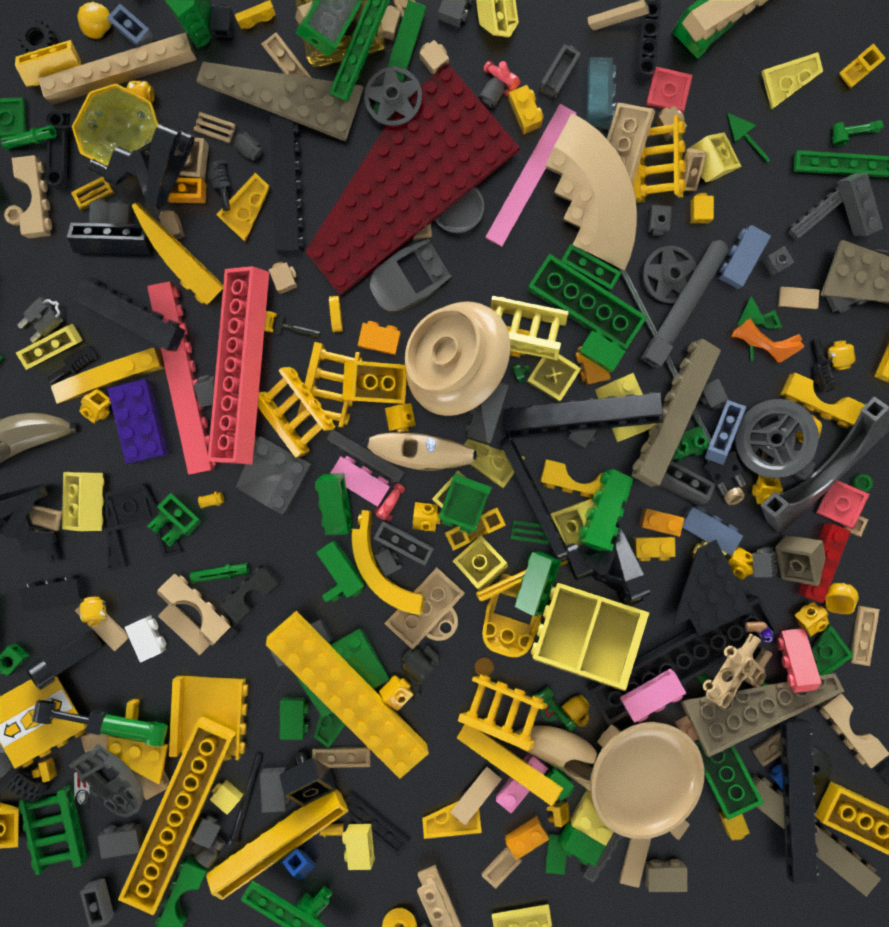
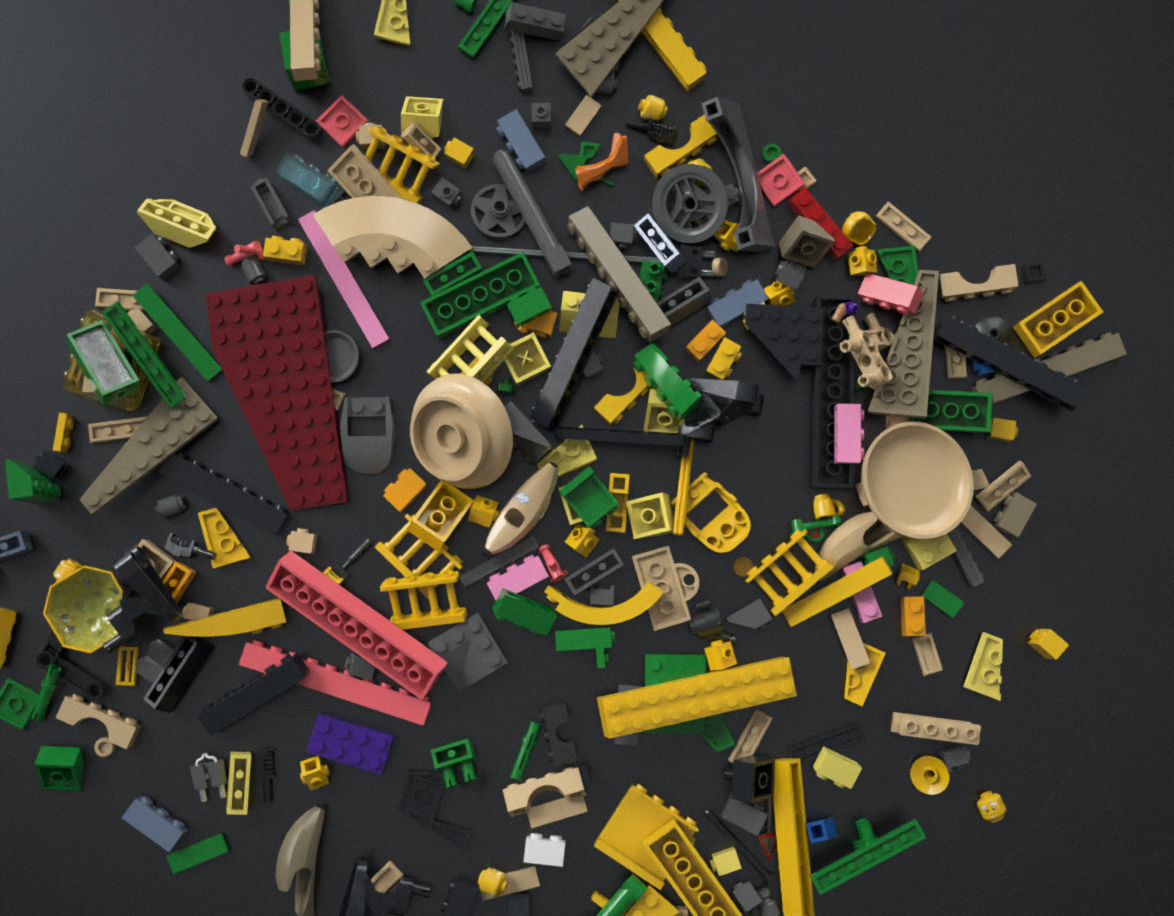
camera: 60 degrees left, 5 degrees down
tan brick [38,32,197,105] -> none
yellow slope [51,347,165,404] -> none
light yellow slope [62,472,104,531] -> none
tan tile [193,112,237,144] -> none
yellow pin [198,491,224,509] -> none
green brick [280,697,309,740] -> none
yellow pin [320,823,344,838] -> none
yellow beam [329,296,343,333] -> none
dark grey wheel [364,67,422,126] -> none
tan brick [419,40,449,75] -> none
green tile [510,520,549,544] -> none
brick [515,552,561,616] -> none
light yellow container [531,583,649,691] -> none
green brick [557,822,606,866] -> none
green piece [727,113,770,162] -> none
none -> dark grey slope [725,599,772,630]
none -> dark grey piece [757,798,777,861]
none -> tan tile [975,460,1031,512]

